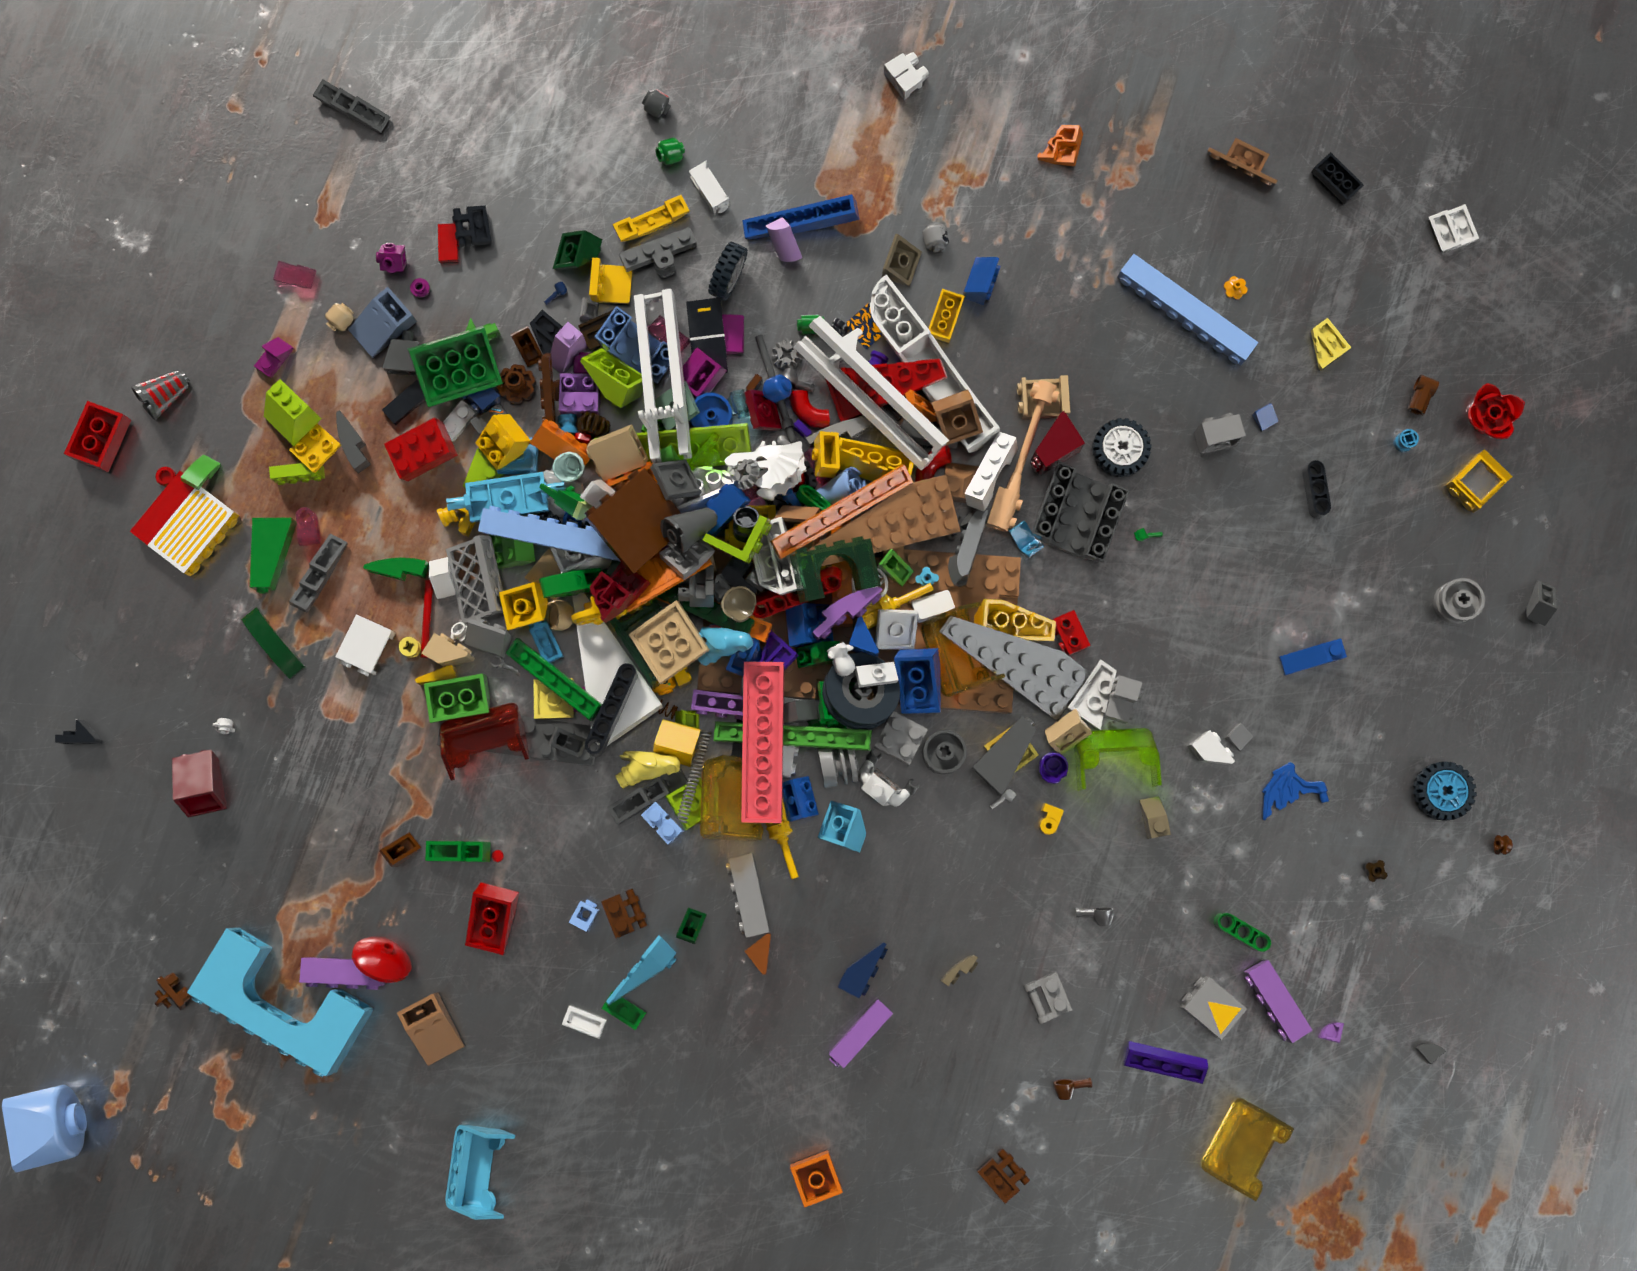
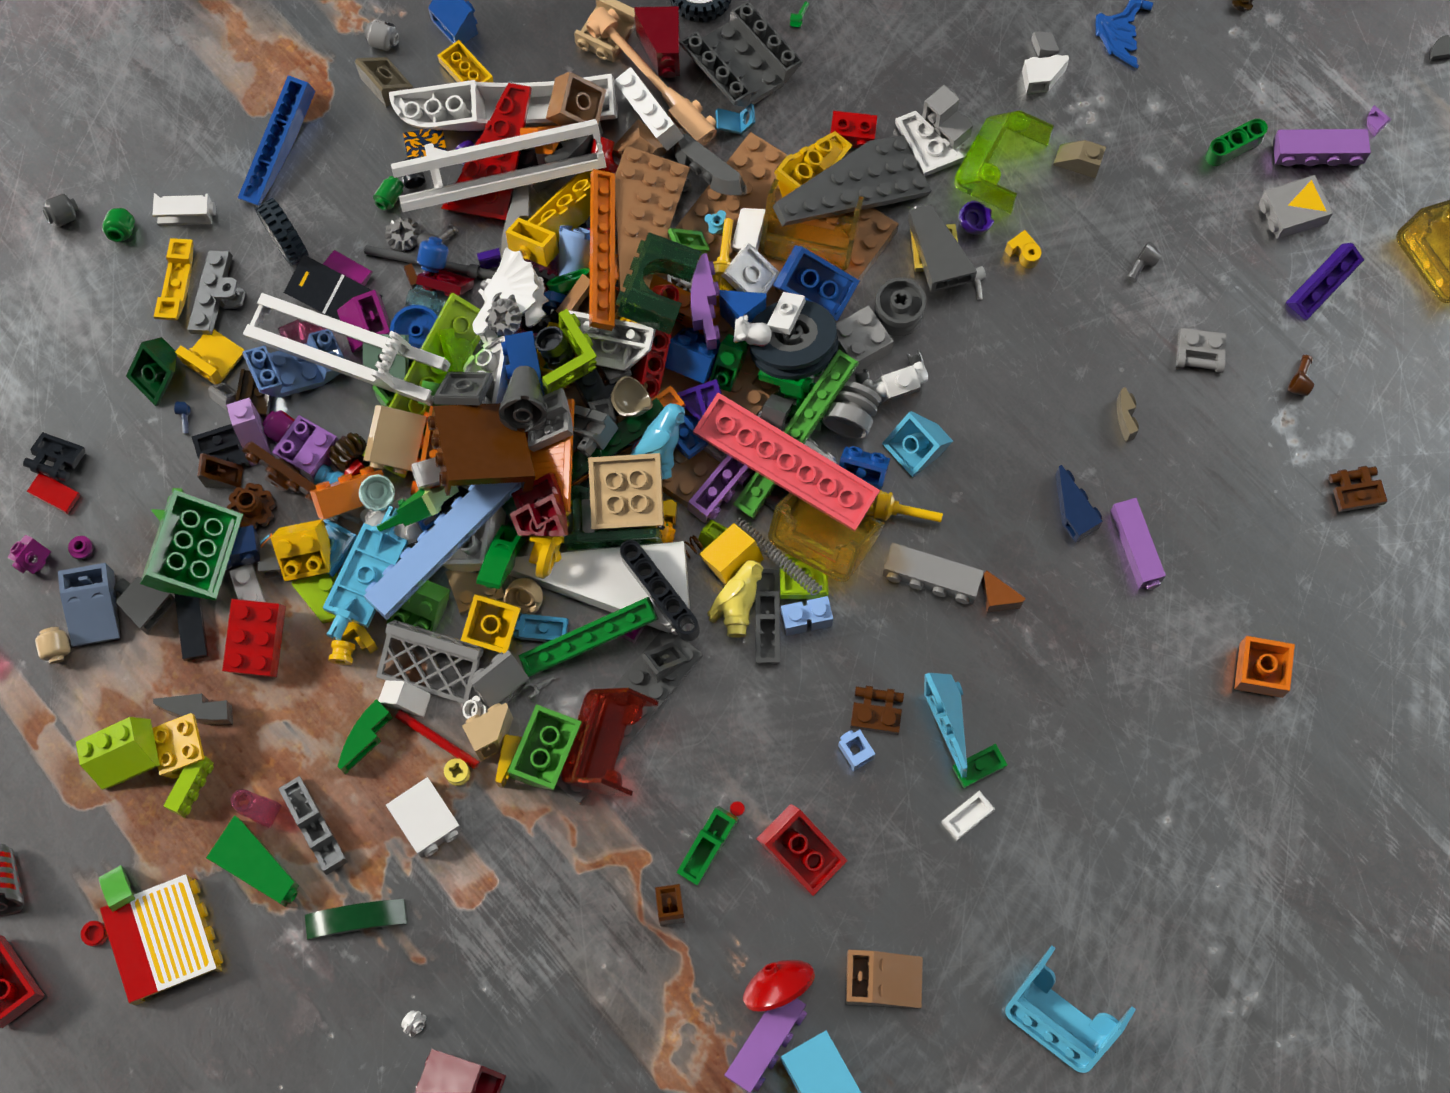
camera: 55 degrees left, 10 degrees down
magenta slope [254,337,294,378] -> none
light yellow plate [534,678,574,719] -> none
lime slope [580,348,643,408] -> none
dark green slope [676,907,707,944] -> none
lavender brick [766,217,802,262] -> none
red cylinder [789,390,830,429] -> none
tan panel [1045,709,1092,755] -> none

